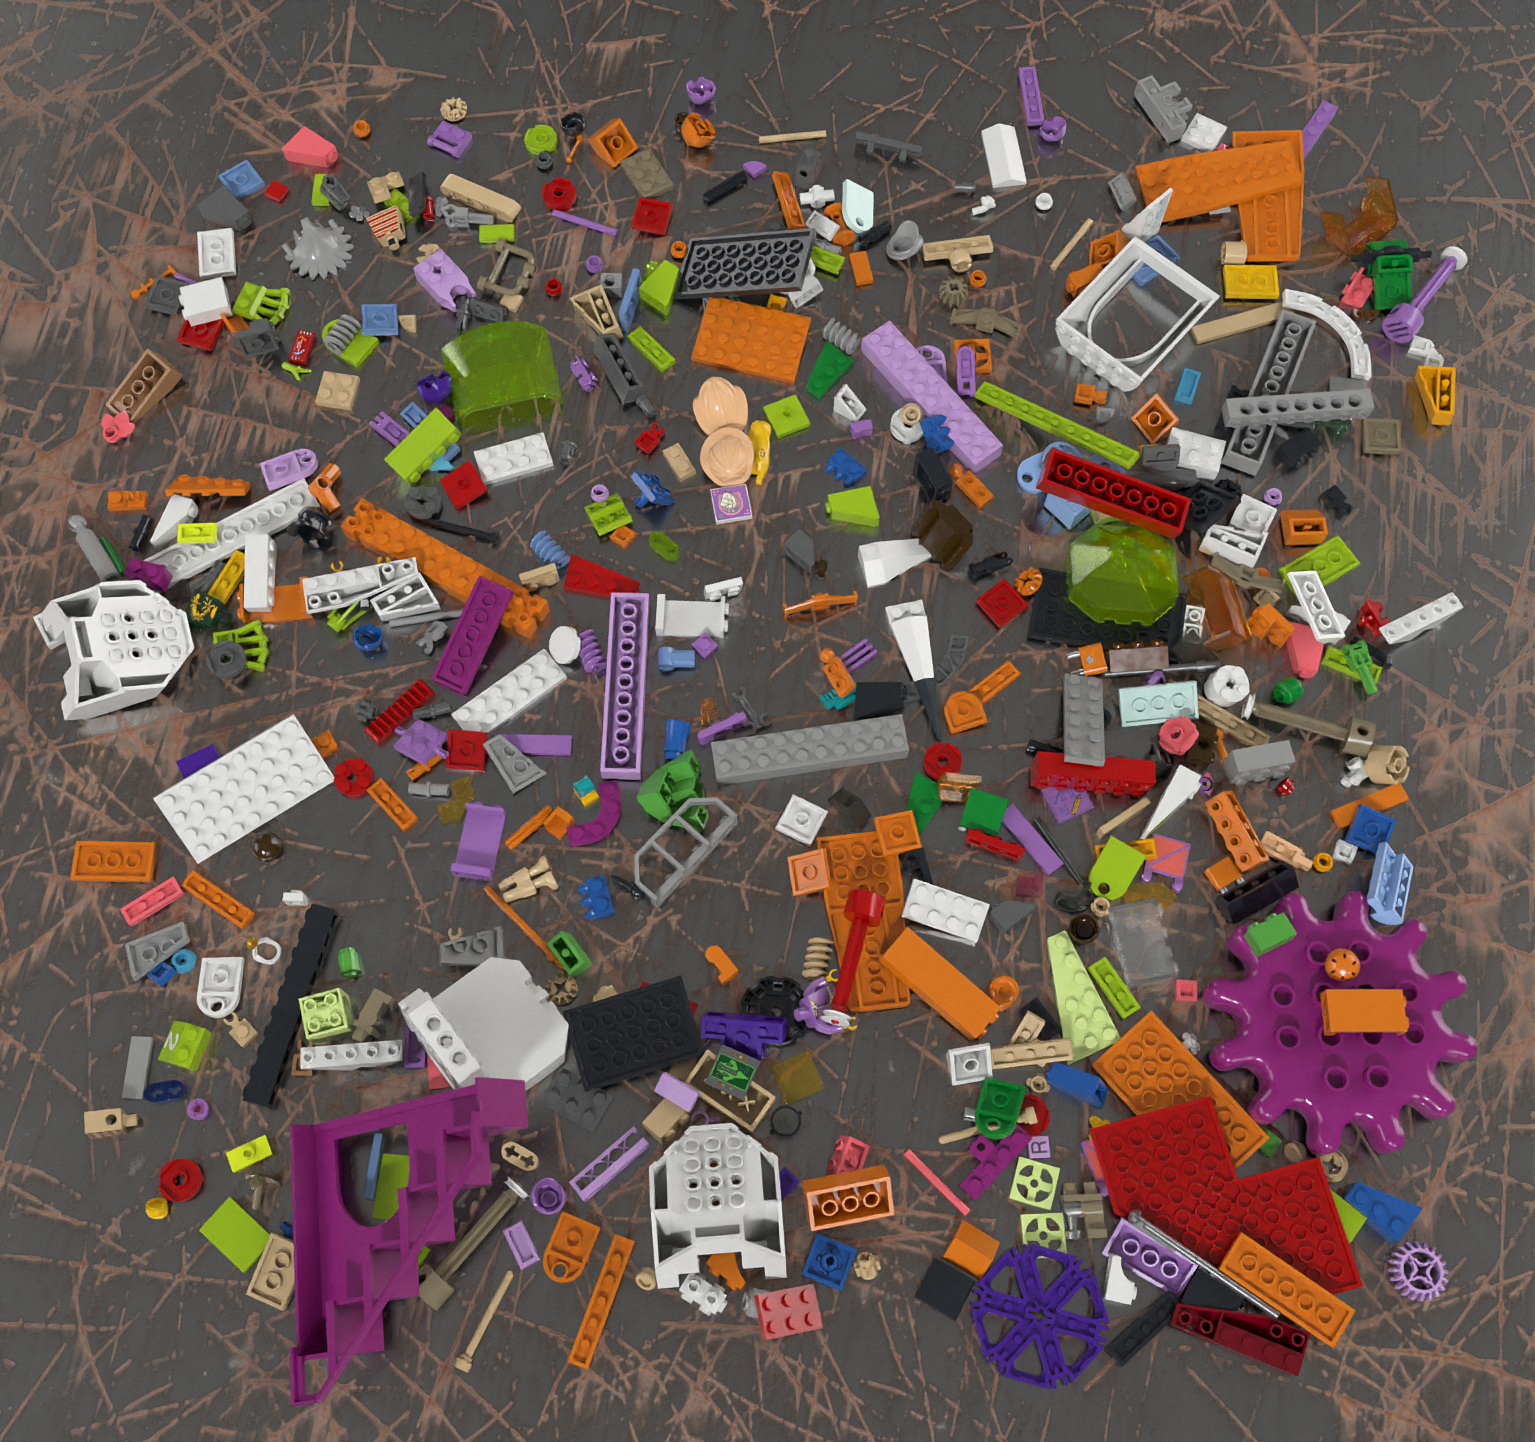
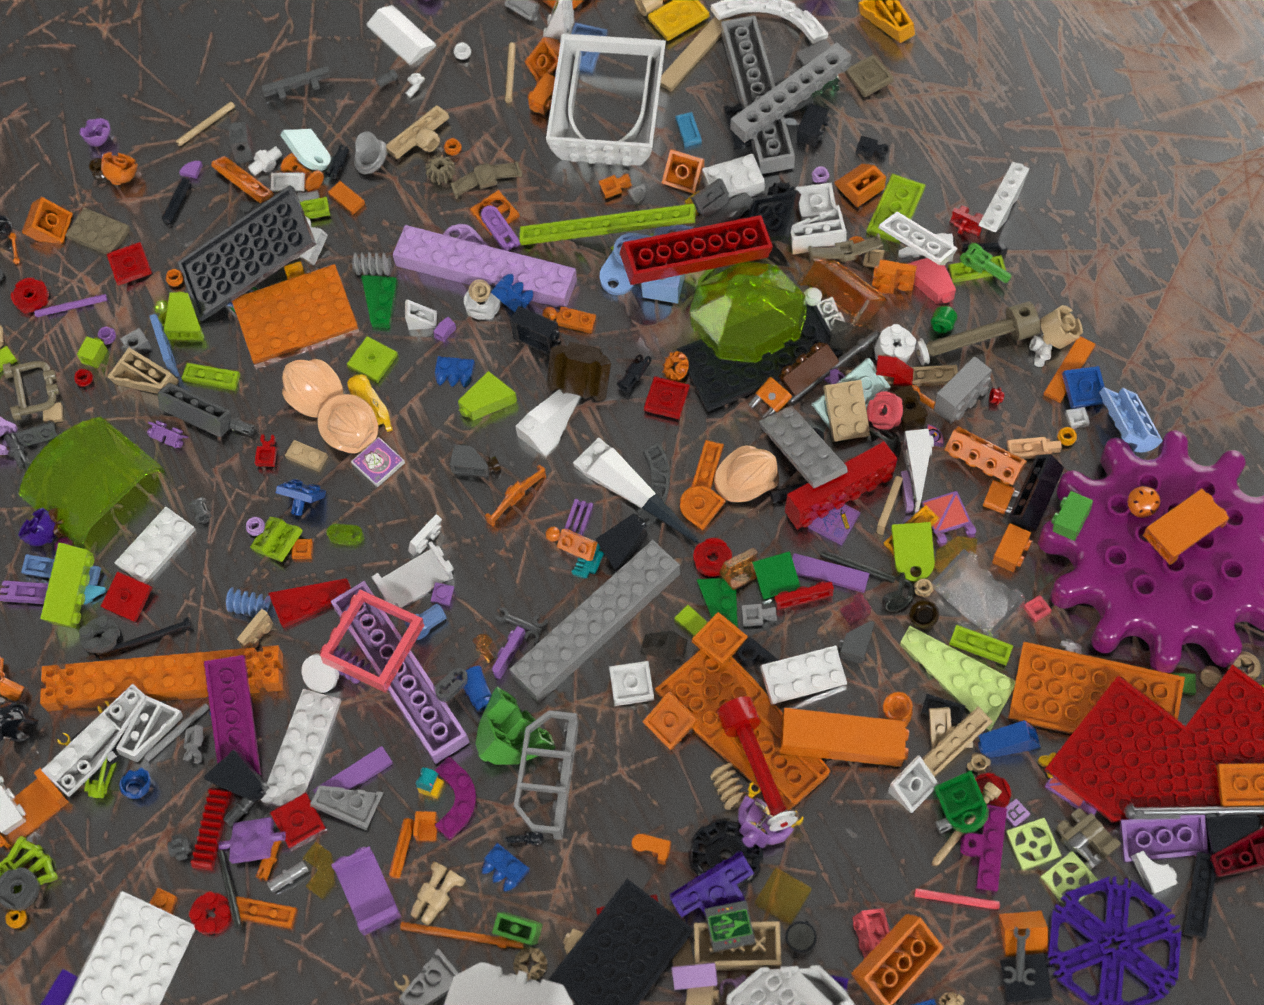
camera: 30 degrees left, 5 degrees down
none -> light orange plate [5,910,27,928]
none -> reddish brown piece [48,508,67,538]
none -> lime brick [76,337,108,369]
none -> black slope [204,750,269,802]
none -> pearl dark grey bar [217,851,243,928]
none -> coral window [320,590,424,693]
none -> dark grey beam [435,668,468,702]
none -> lime tile [674,605,708,637]
none -> light nougat piece [714,445,779,502]
none -> light grey plate [742,604,777,627]
none -> white plate [803,288,822,306]
none -> tan plate [823,380,870,442]
none -> red slope [876,355,914,386]
none -> lavender tile [900,471,915,514]
none -> orange brick [992,523,1032,572]
none -> dark grey bar [1004,927,1035,985]

